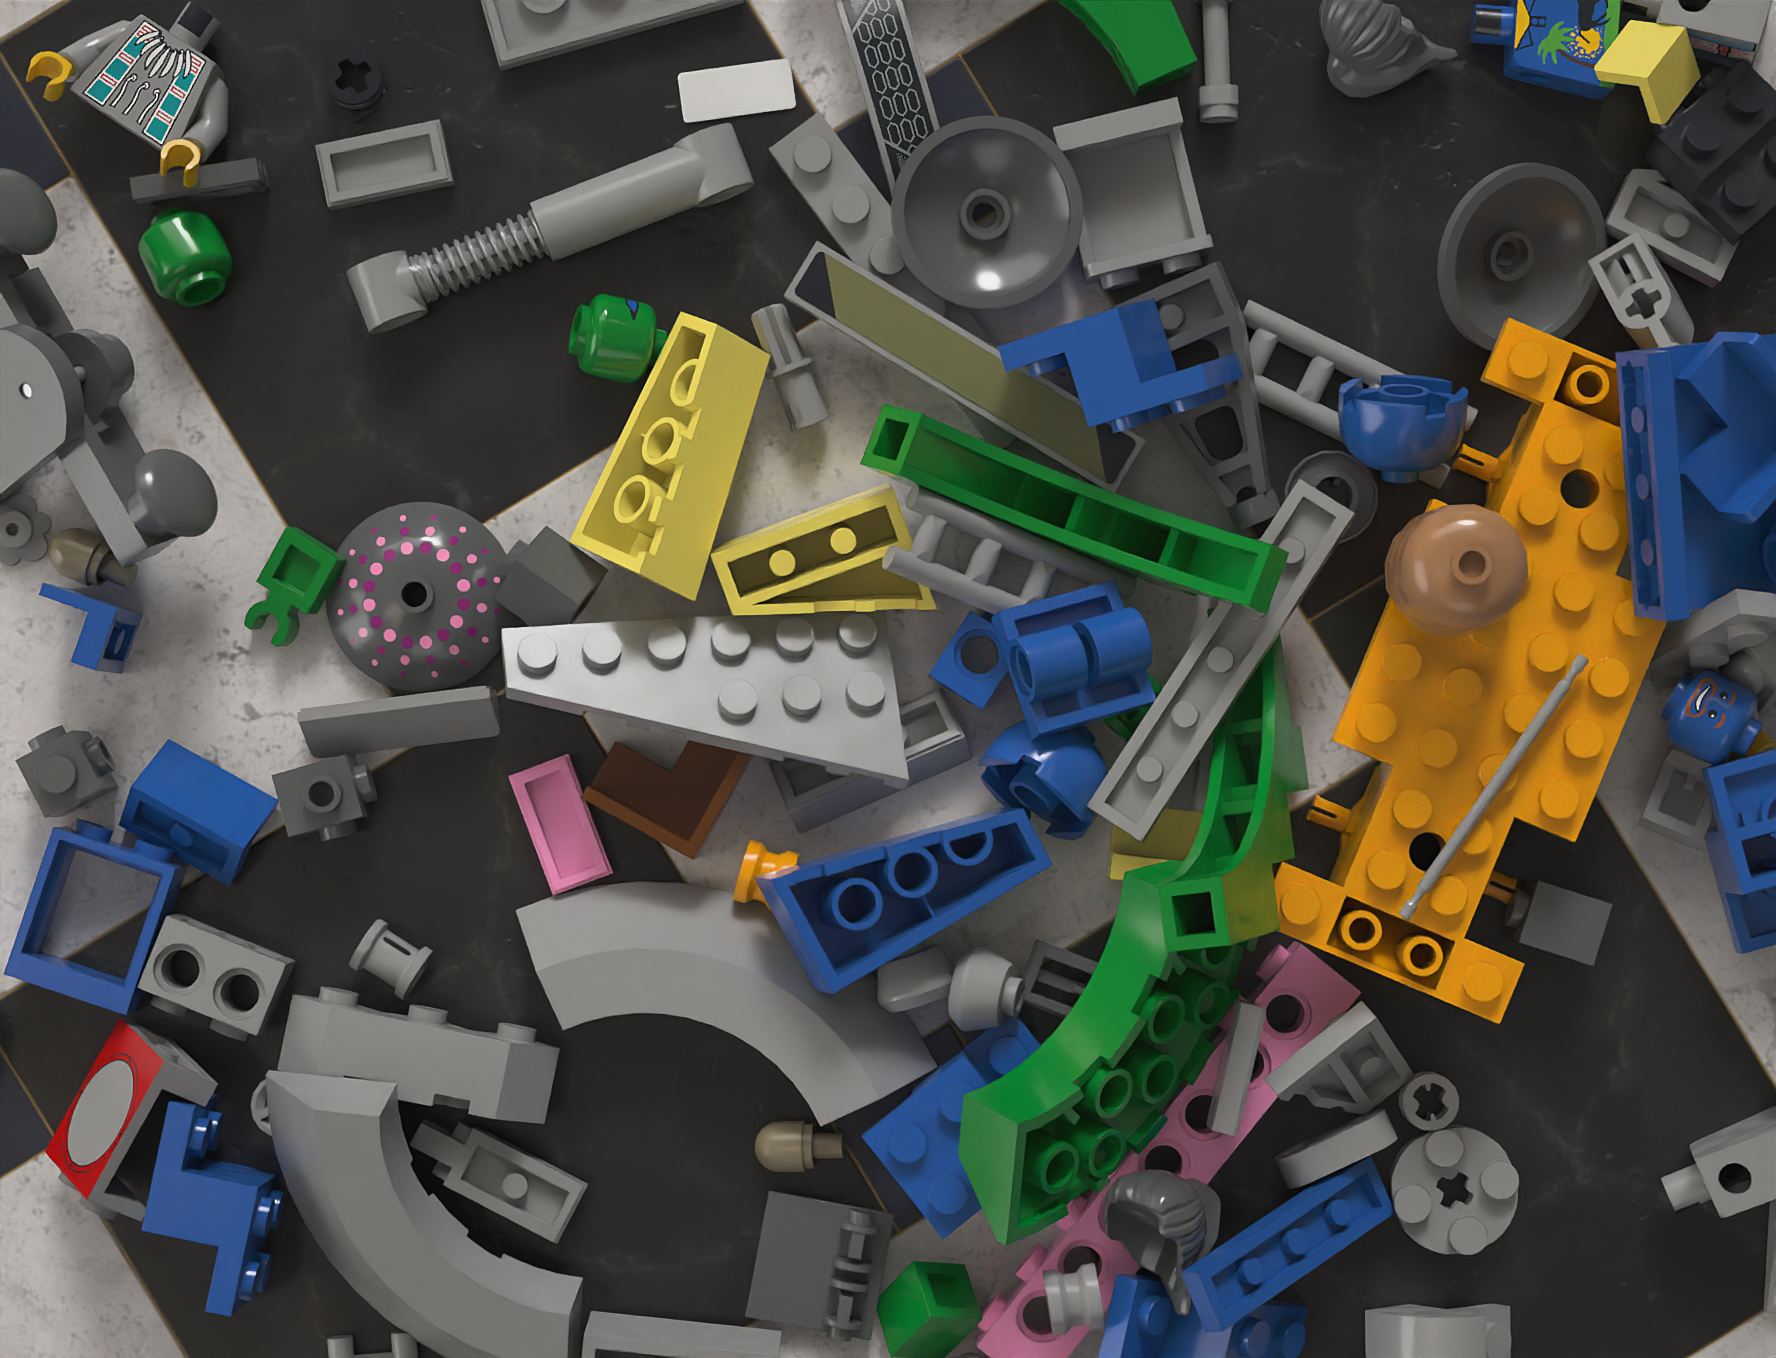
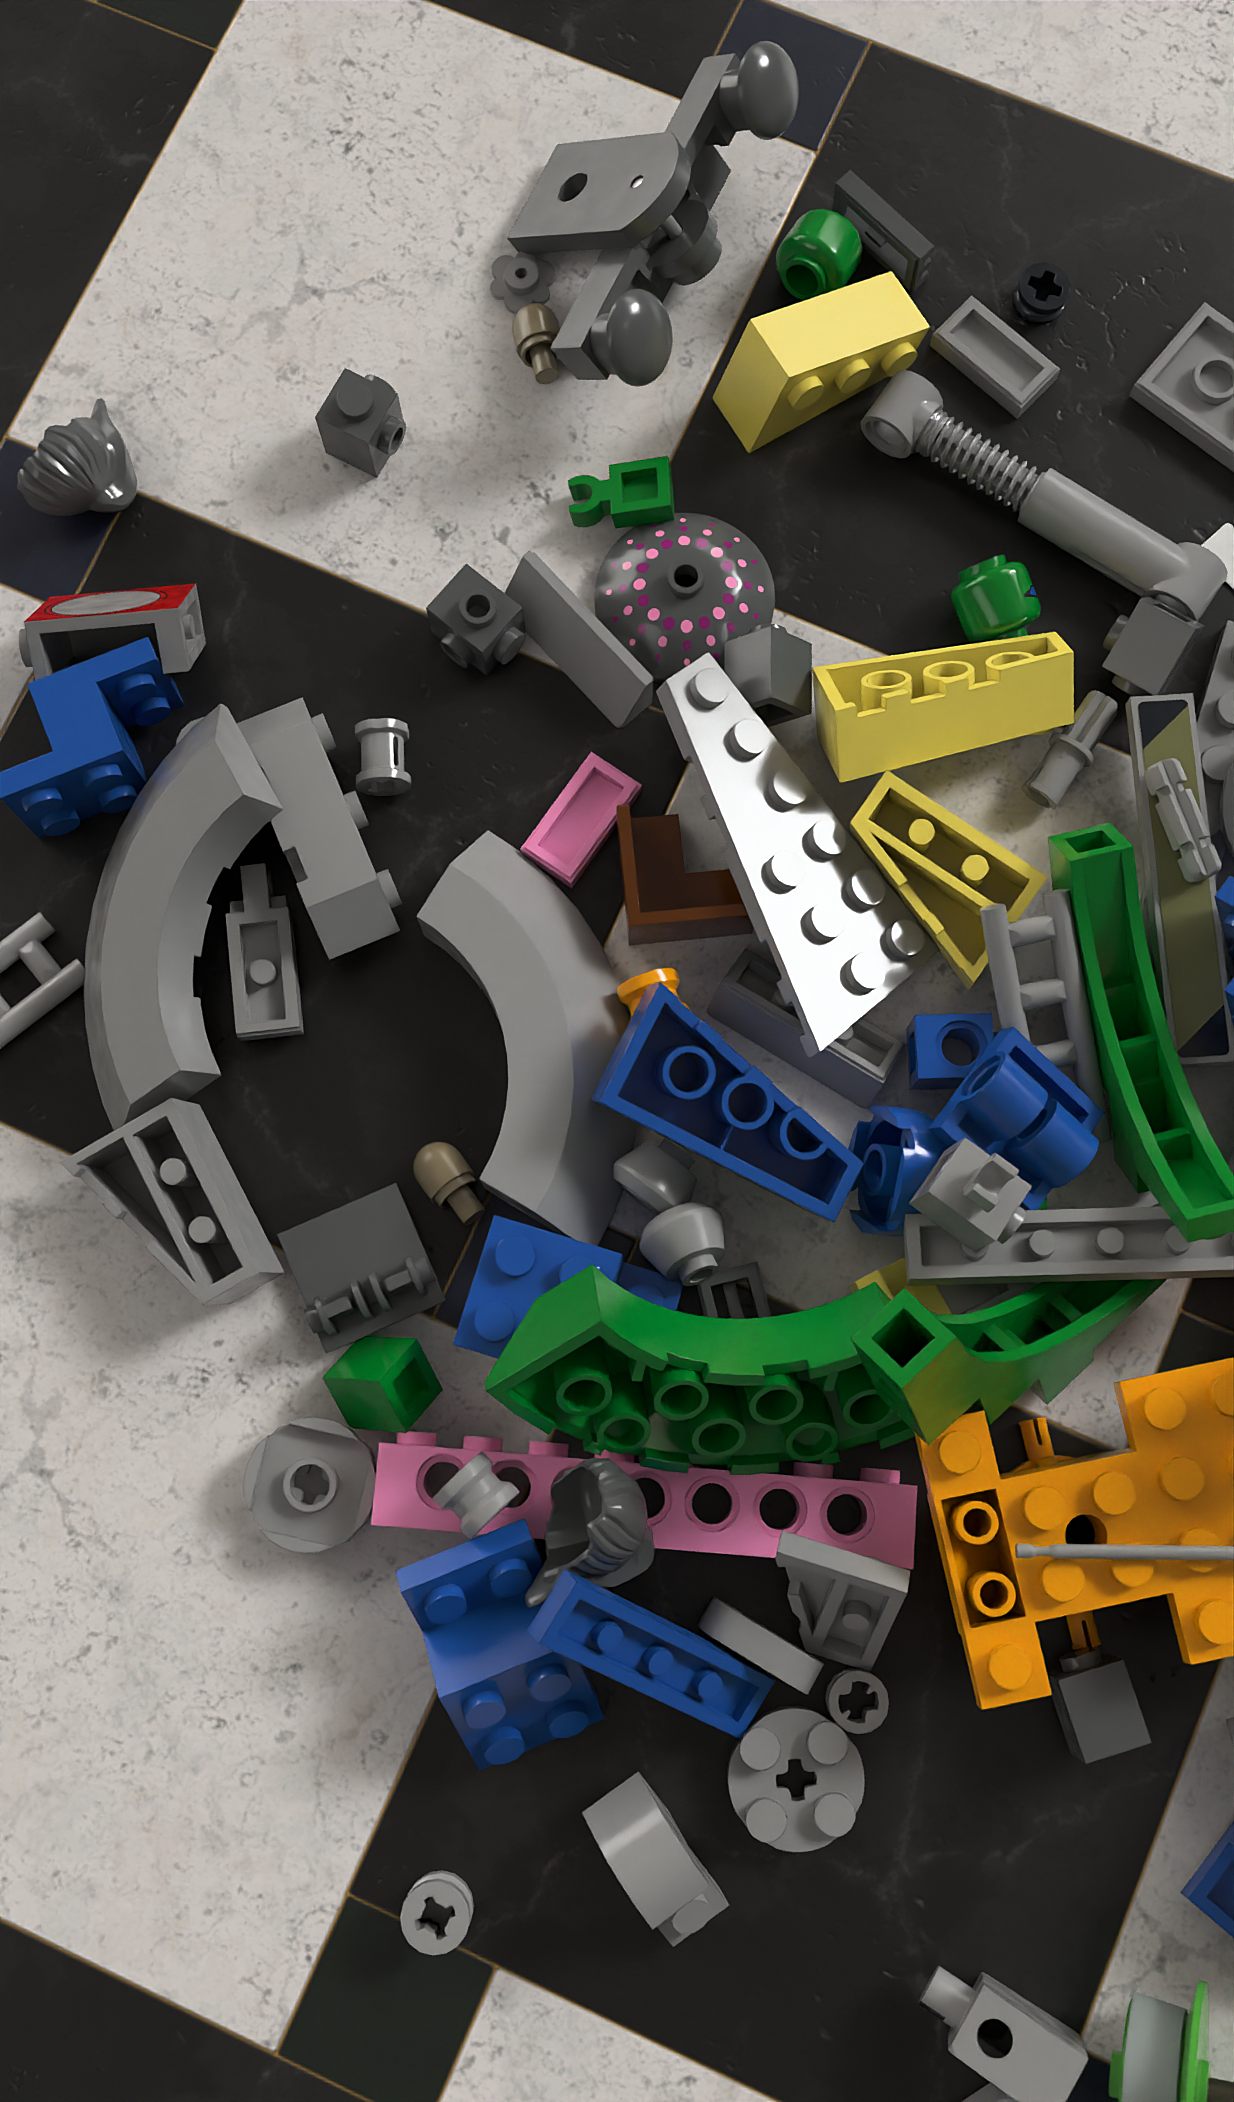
camera: 60 degrees right, 10 degrees down
blue window [4,819,188,1015] -> none
torso [26,1,229,188] -> none
blue panel [39,583,143,674] -> none
blue panel [118,739,279,887] -> none
light grey brick [137,913,296,1041] -> none
light grey tile [1206,998,1266,1136] -> none
none -> light yellow wedge [712,271,930,453]
none -> light grey brick [909,1137,1032,1252]
none -> dark grey brick [1102,597,1204,696]
none -> light grey axle [1144,758,1222,883]

